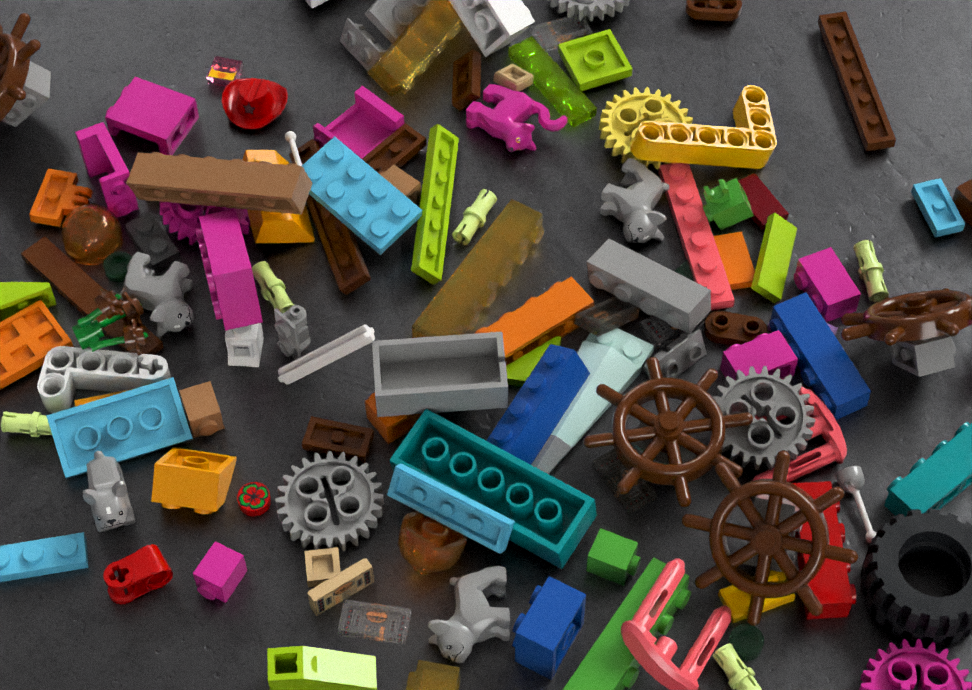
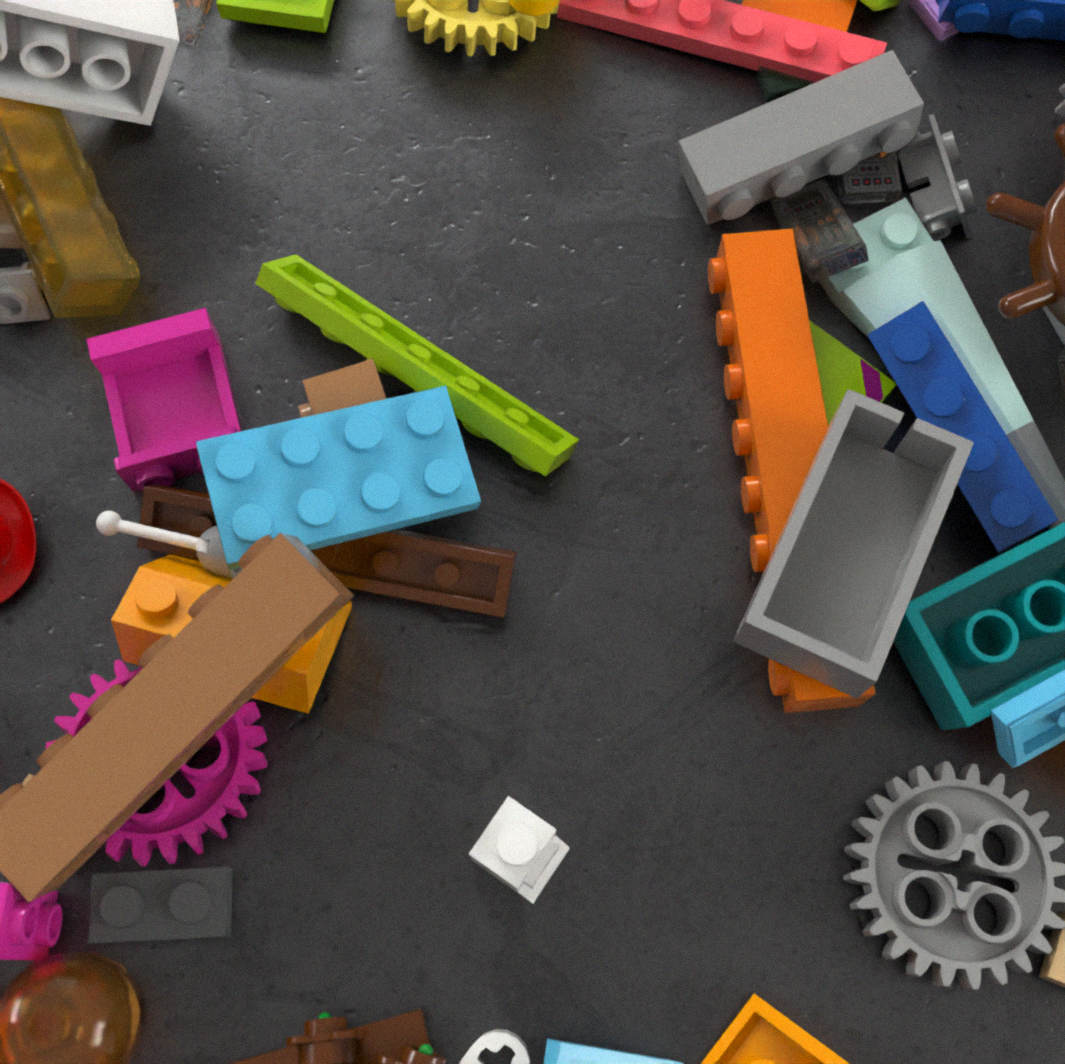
camera: 60 degrees left, 15 degrees up
clear green tile [103,251,132,282] -> none
light grey animal [119,252,194,340] -> none
medium nougat brick [179,381,225,438] -> none
dark pink brick [195,209,263,331] -> none
red tile [237,482,271,516] -> none
yellowish green pin [252,261,295,314] -> none
light grey hinge [274,305,311,360] -> none
white axle [278,324,375,385] -> none
reddish brown plate [302,416,374,463] -> none
reddish brown plate [362,123,427,174] -> none
clear yellow brick [412,199,545,338] -> none
reddish brown plate [452,49,481,111] -> none
yellowish green pin [452,189,497,245] -> none
dark pink animal [465,84,568,152] -> none
tan tile [493,63,534,91] -> none
clear neon green plate [508,36,597,127] -> none
light grey animal [600,158,670,243] -> none
reddish brown plate [704,311,768,346] -> none
dark pink brick [720,330,798,381] -> none

